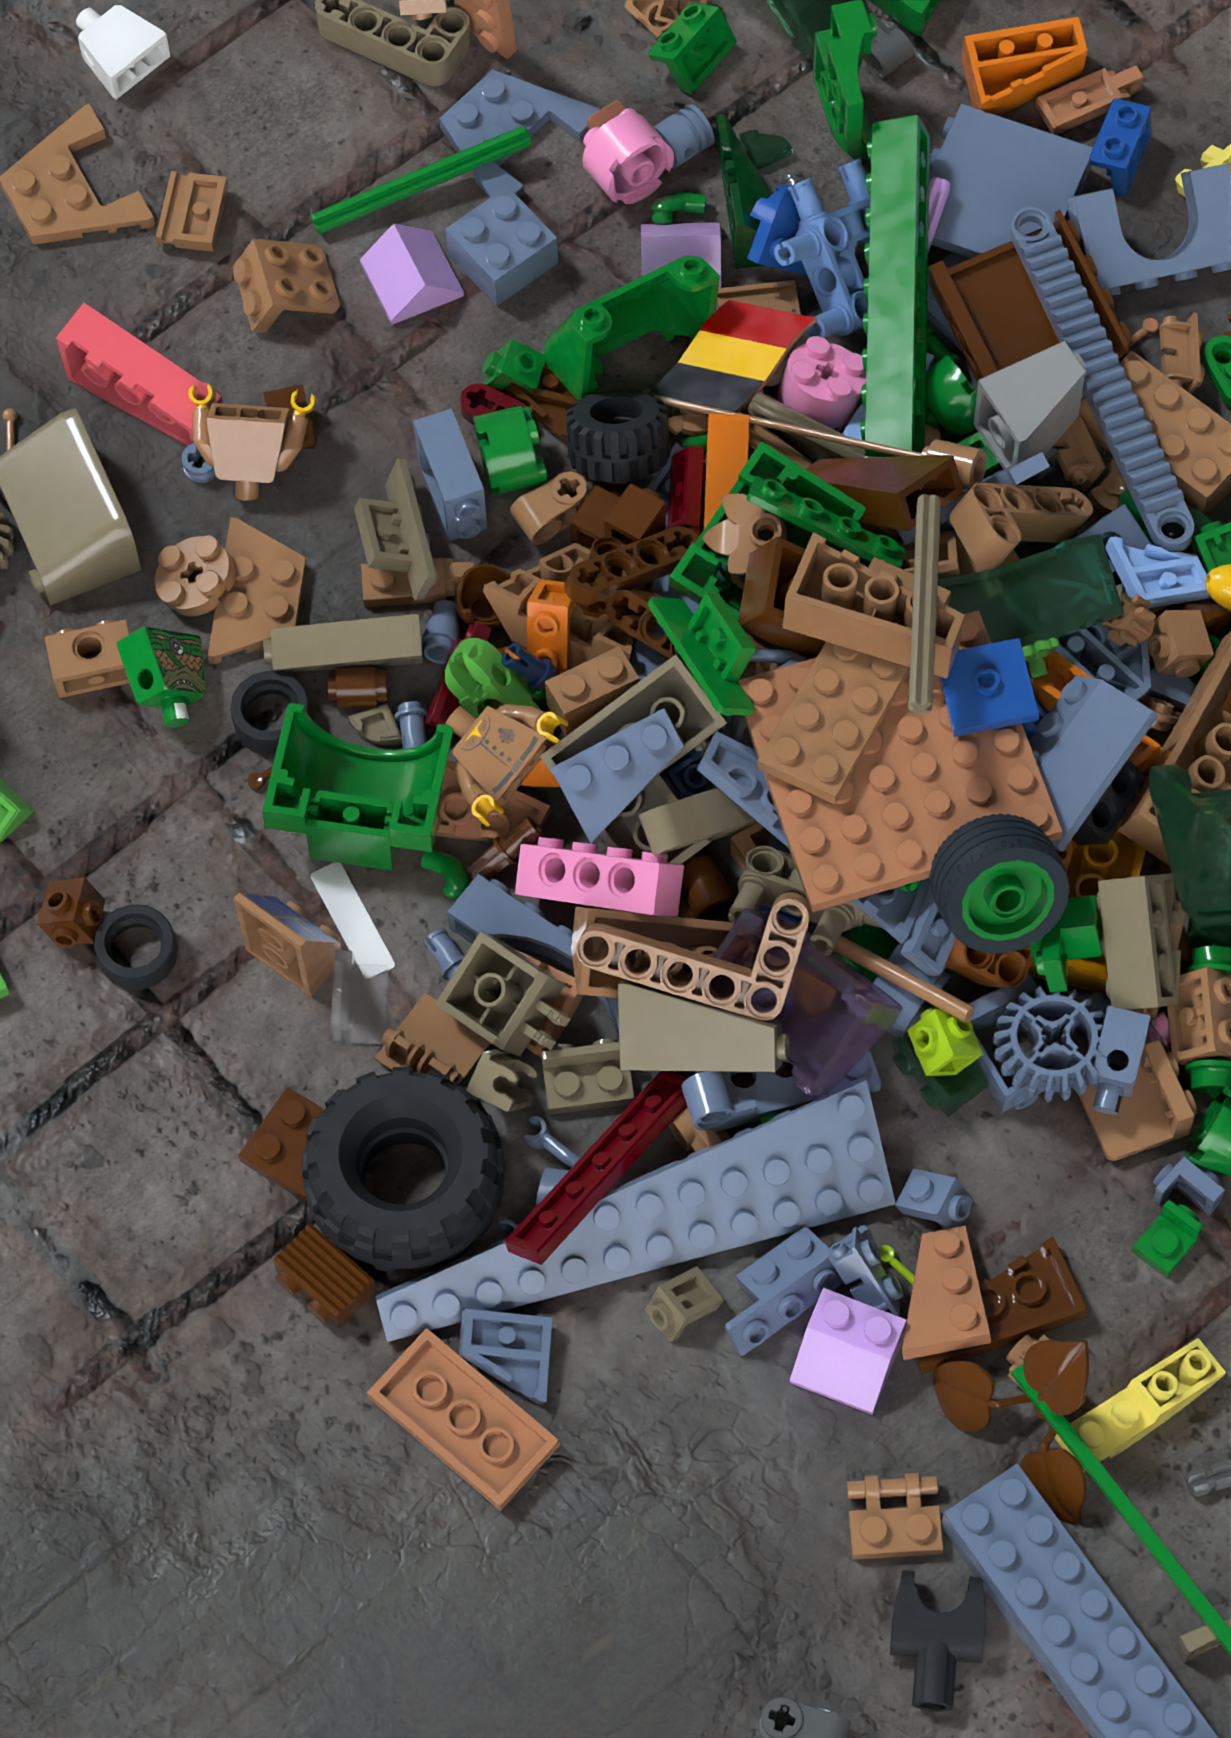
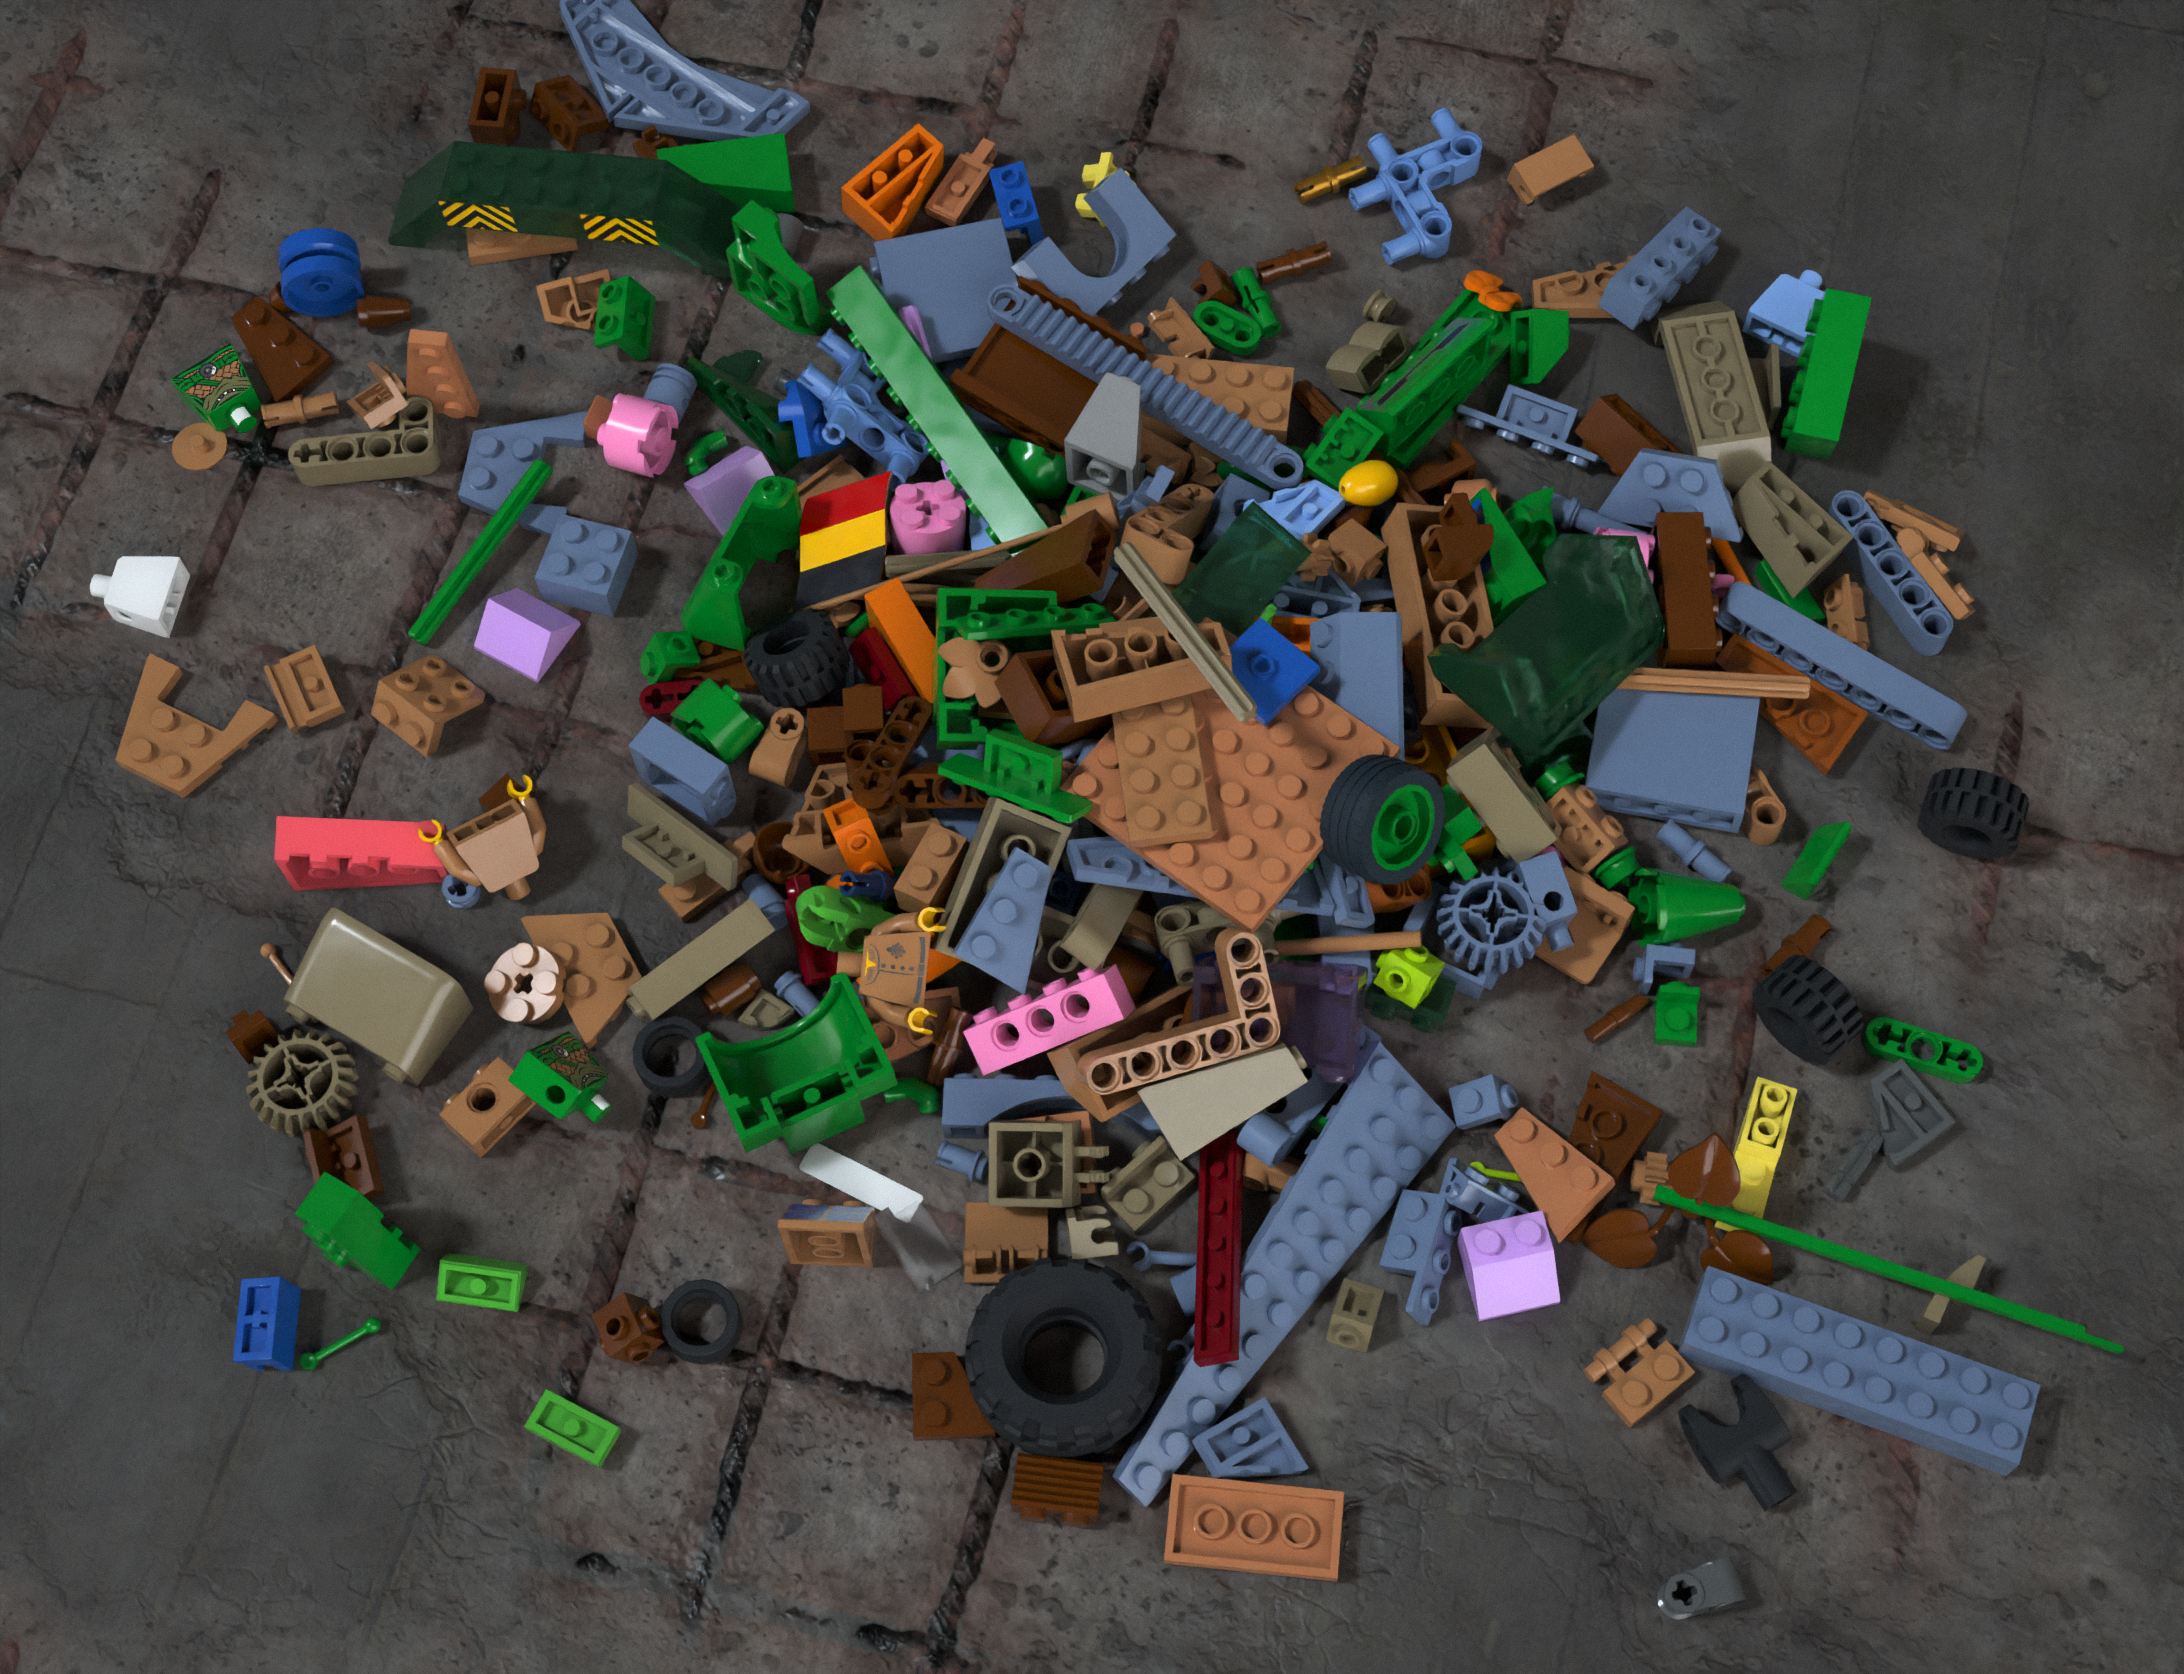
camera: 35 degrees left, 0 degrees up
none -> reddish brown piece [1584,994,1651,1043]

